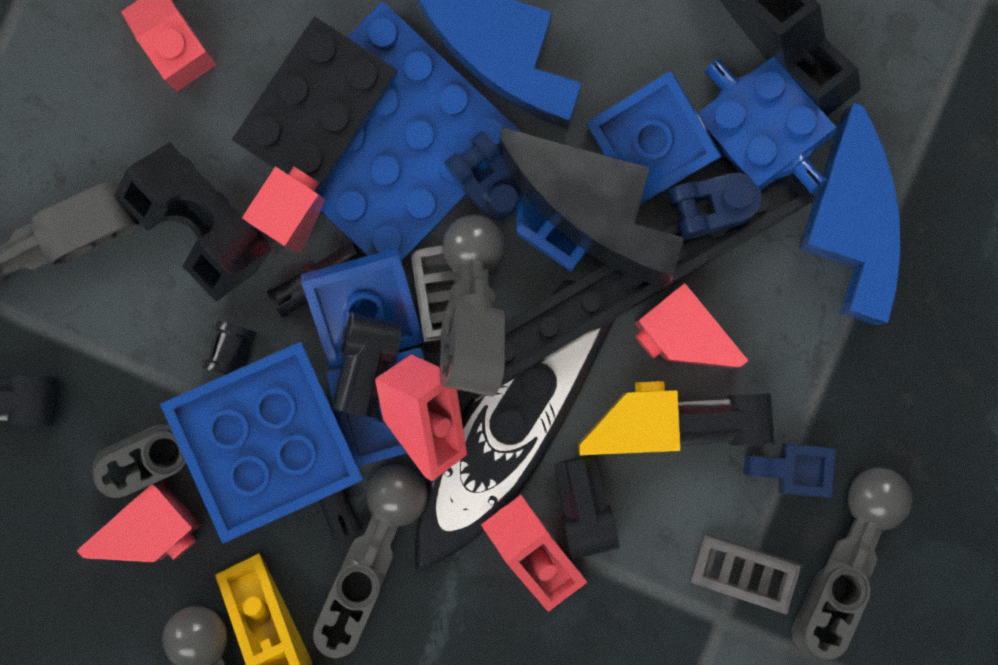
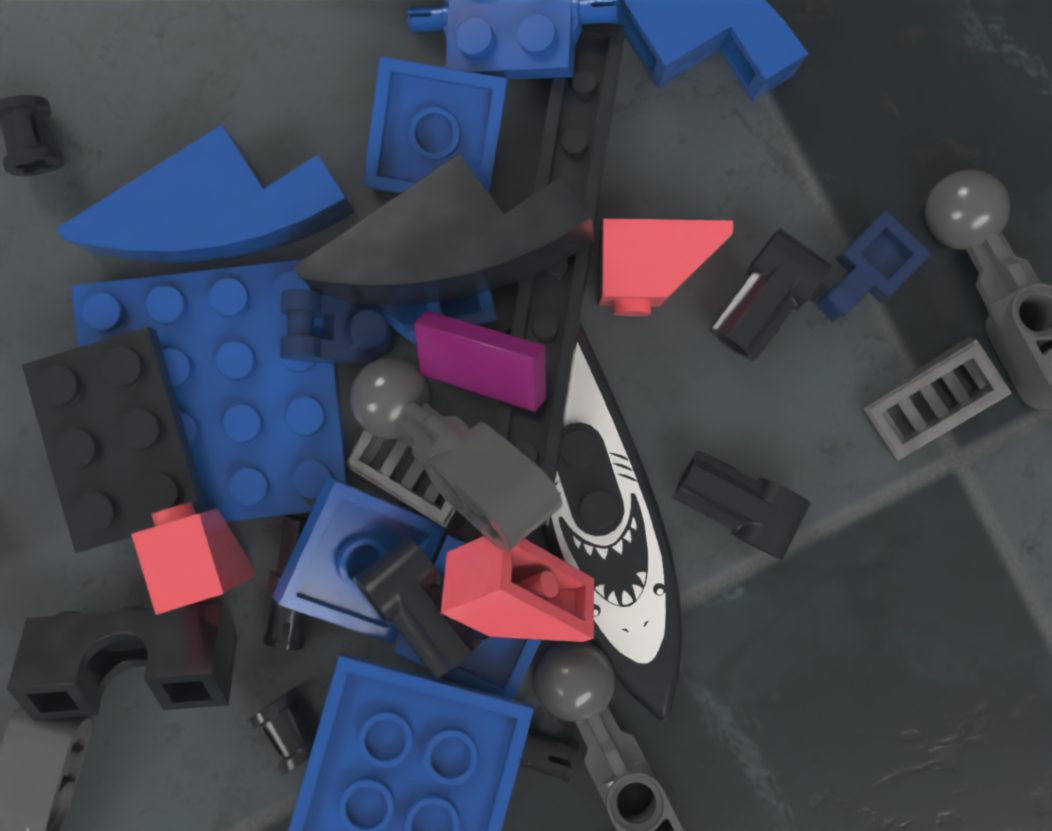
camera: 60 degrees left, 0 degrees up
coral slope [481,495,587,612] -> none
yellow slope [577,381,680,455] -> none
dark blue plate [667,173,762,240] -> none
none -> magenta tile [414,310,546,412]

